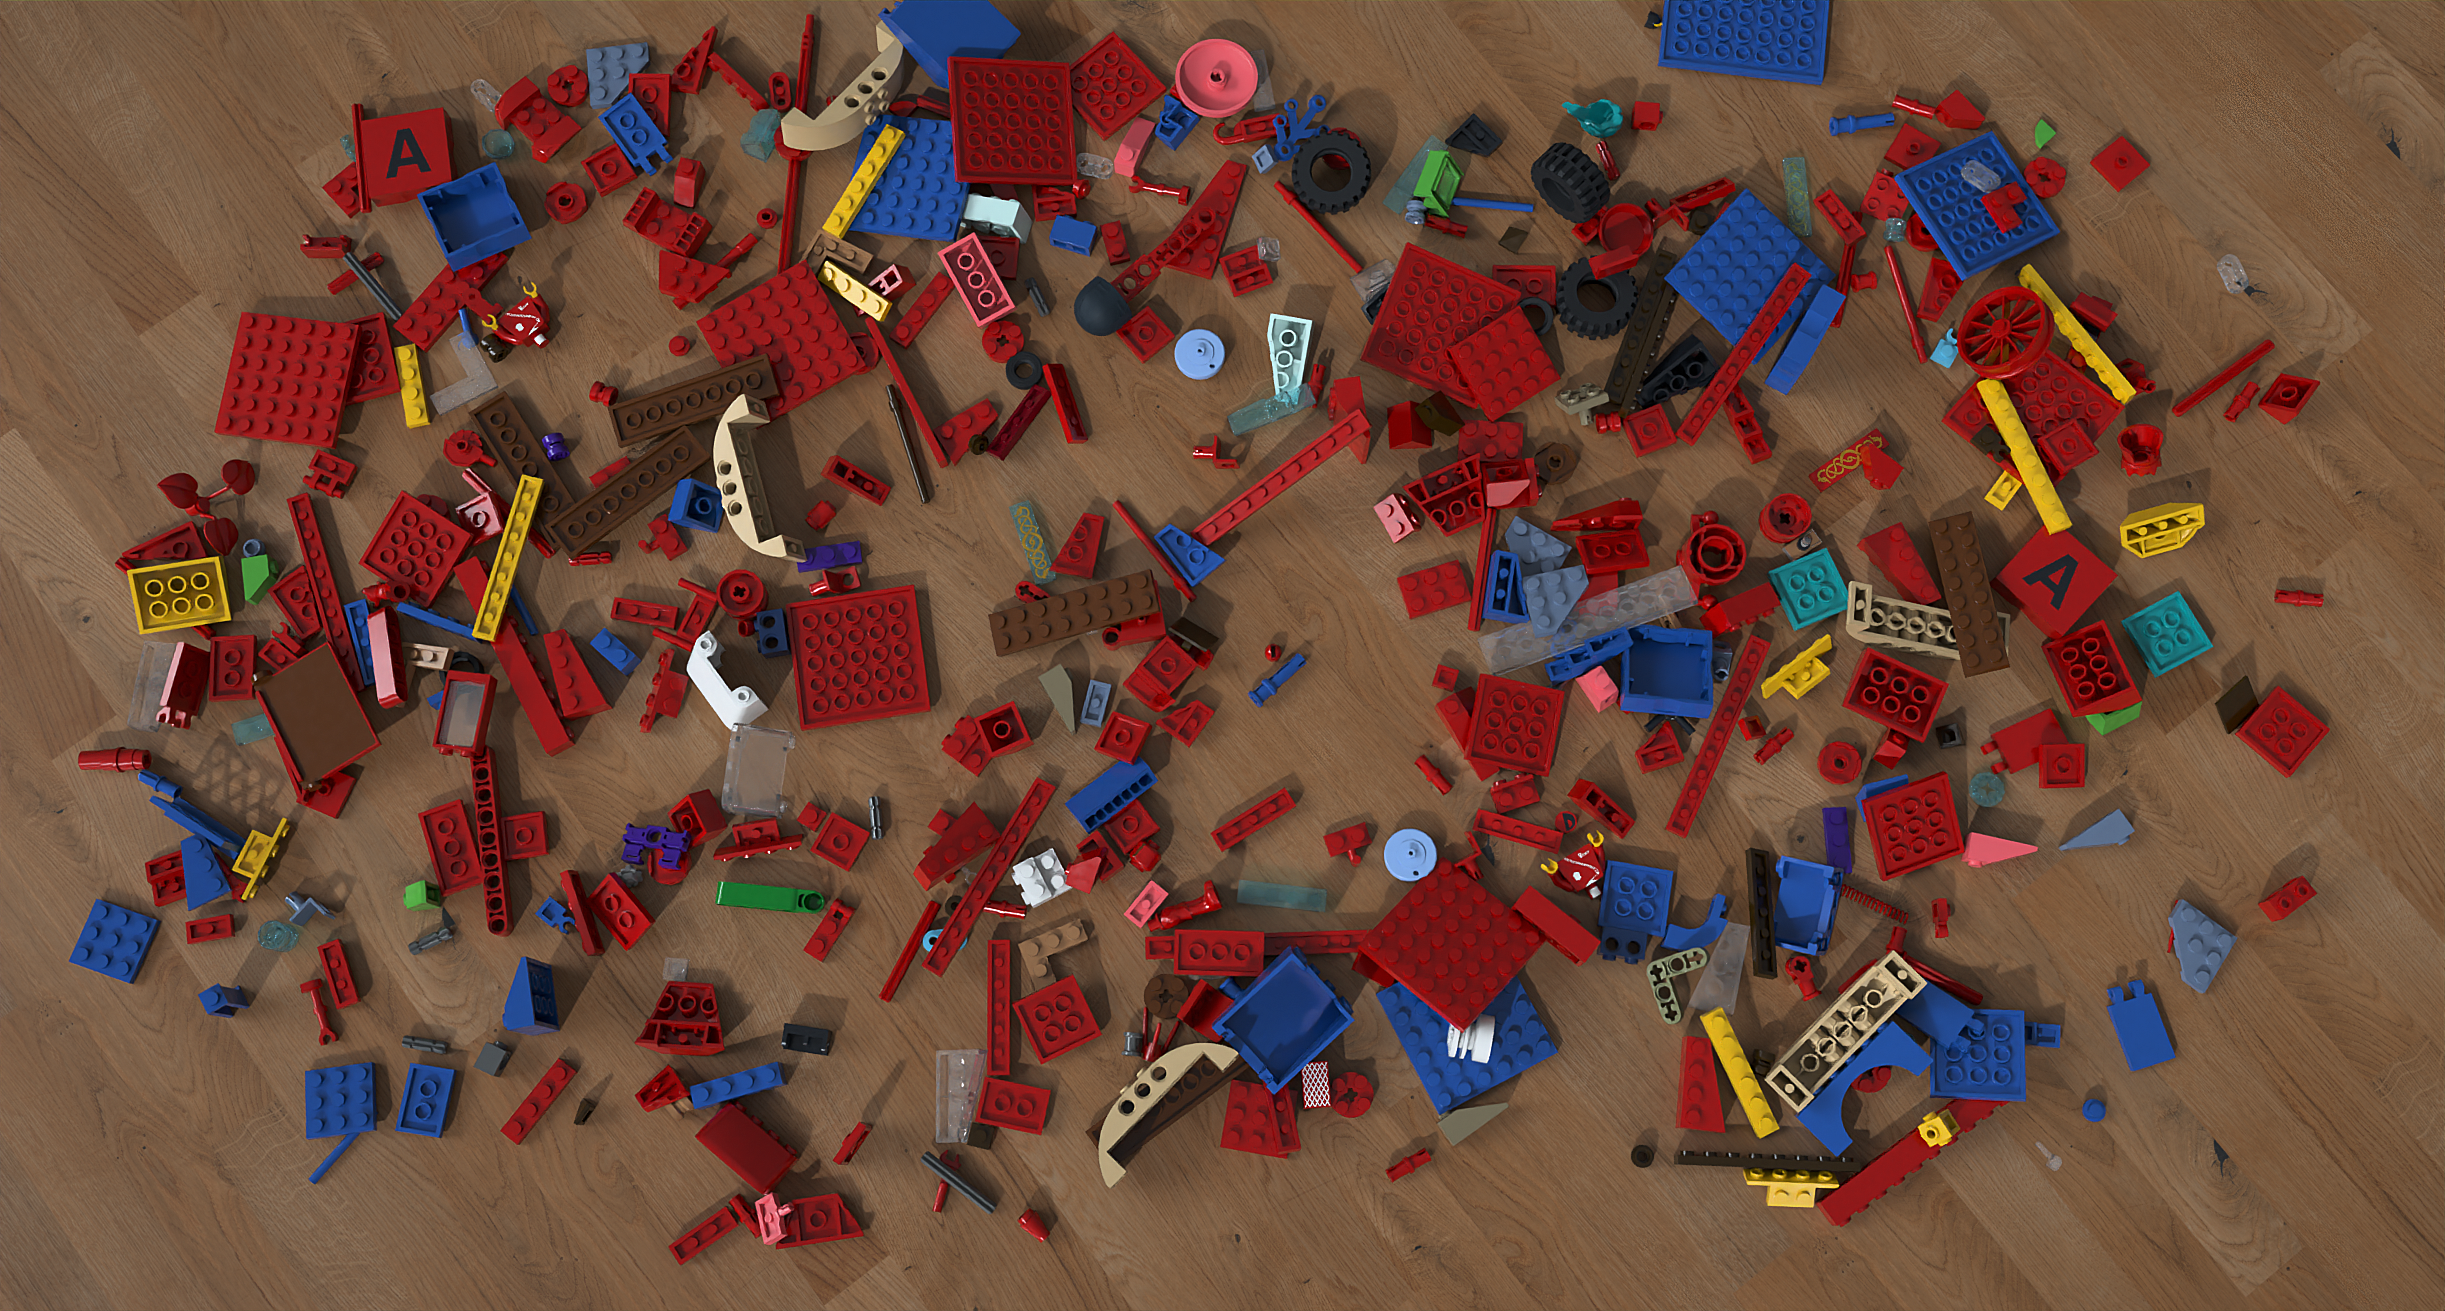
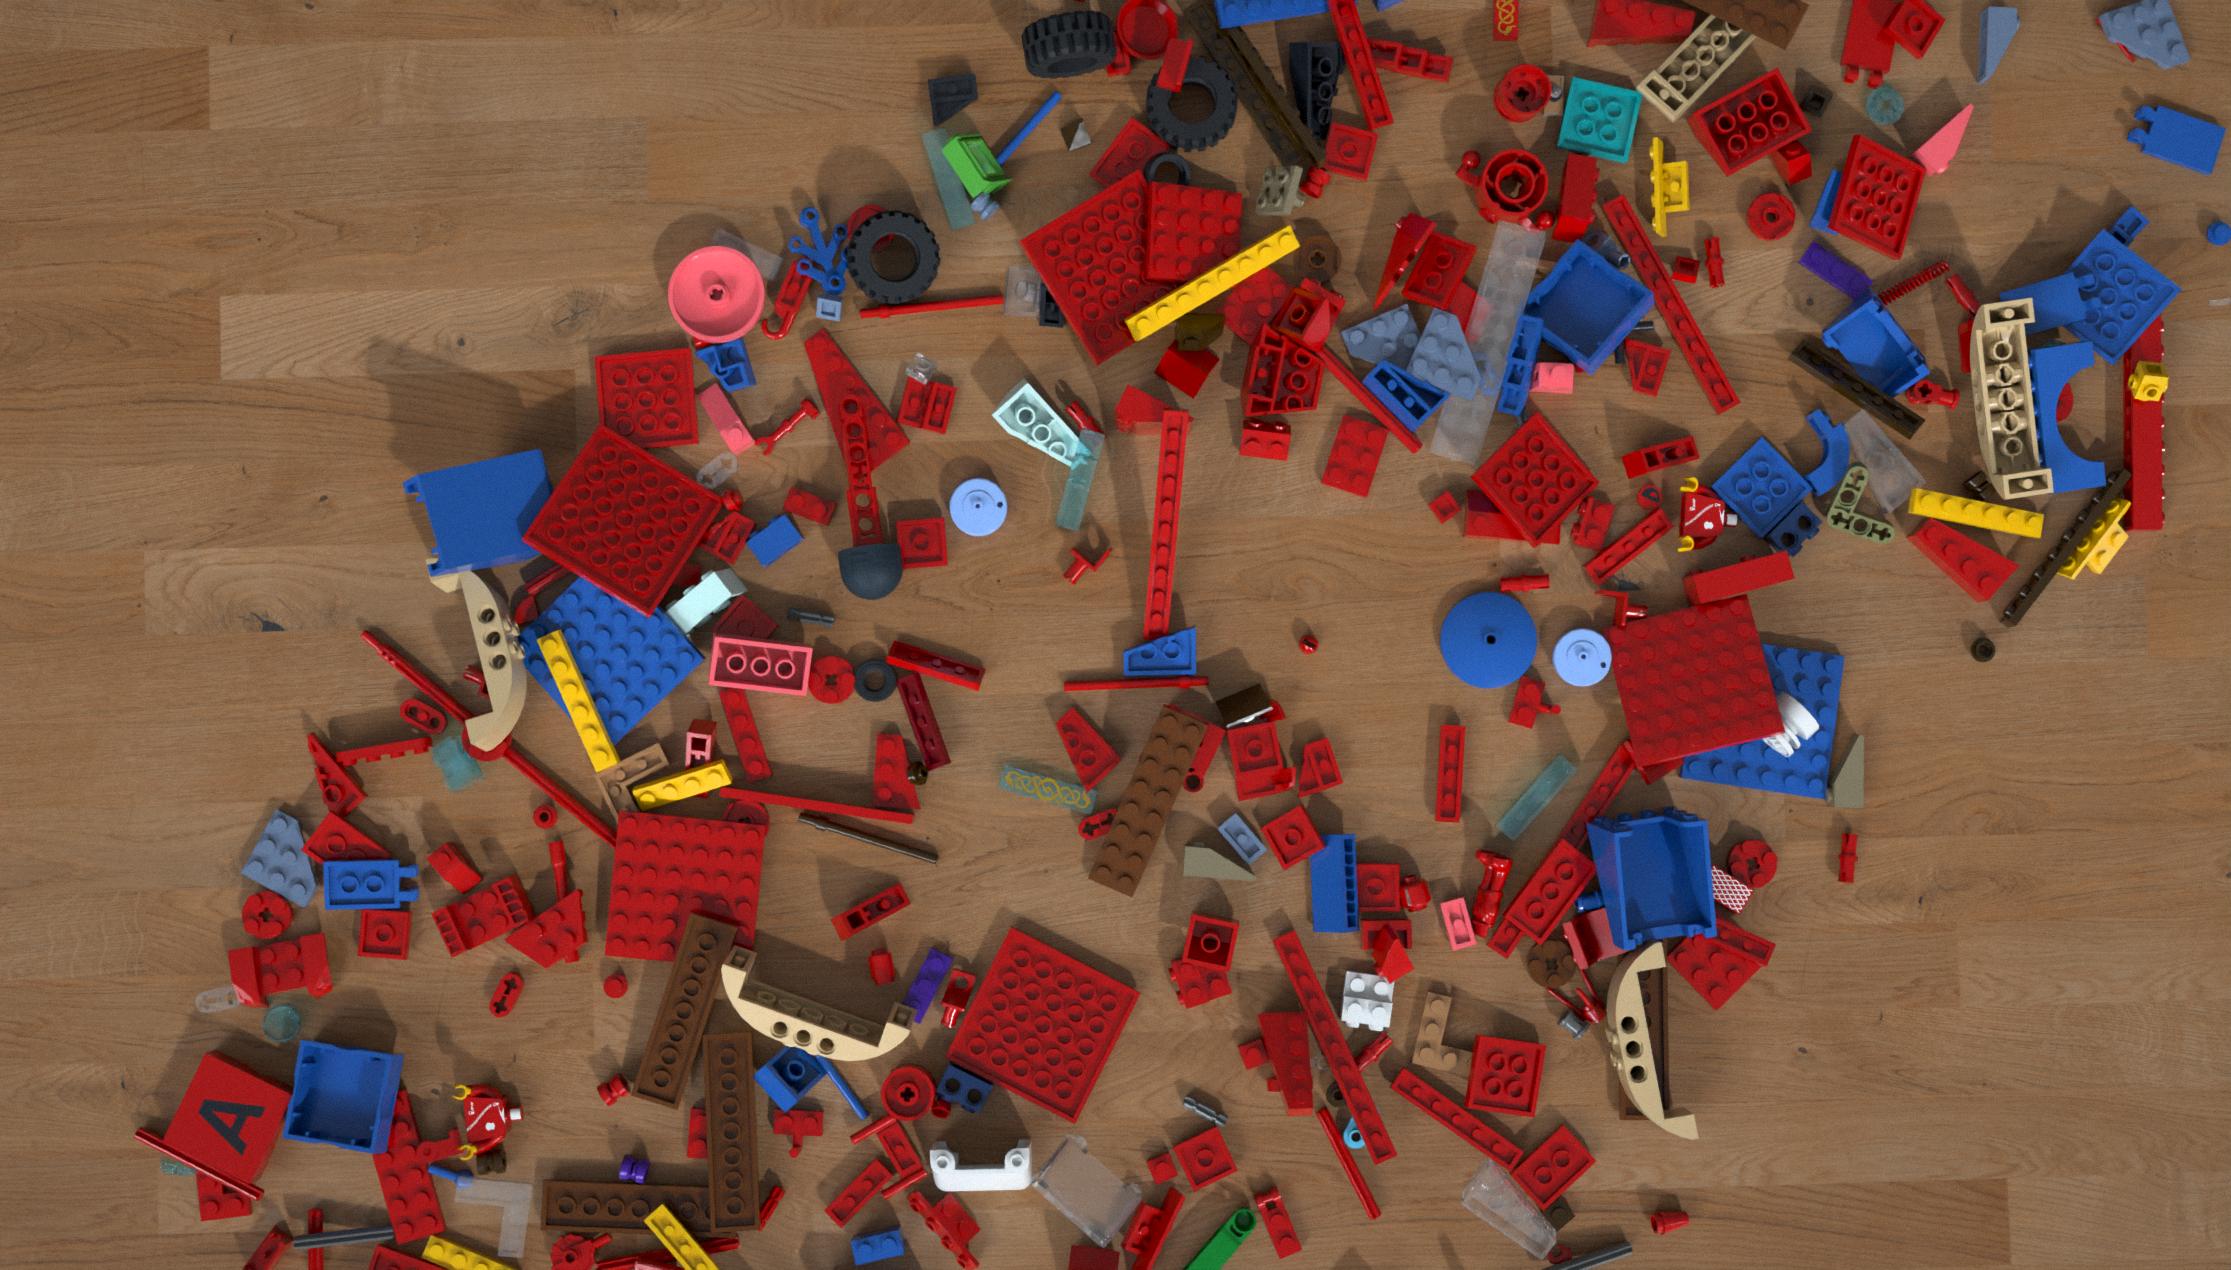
camera: 55 degrees left, 10 degrees up
red plate [544,182,588,224] -> none
blue pin [1248,653,1307,707] -> none
red pin [1424,213,1468,239] -> none
red axle [1900,951,1983,1006] -> none
red plate [1931,898,1951,938] -> none
none -> red beam [489,972,524,1017]
none -> blue bar [814,1055,869,1121]
none -> yellow plate [1124,224,1300,342]
none -> blue dish [1440,592,1537,689]

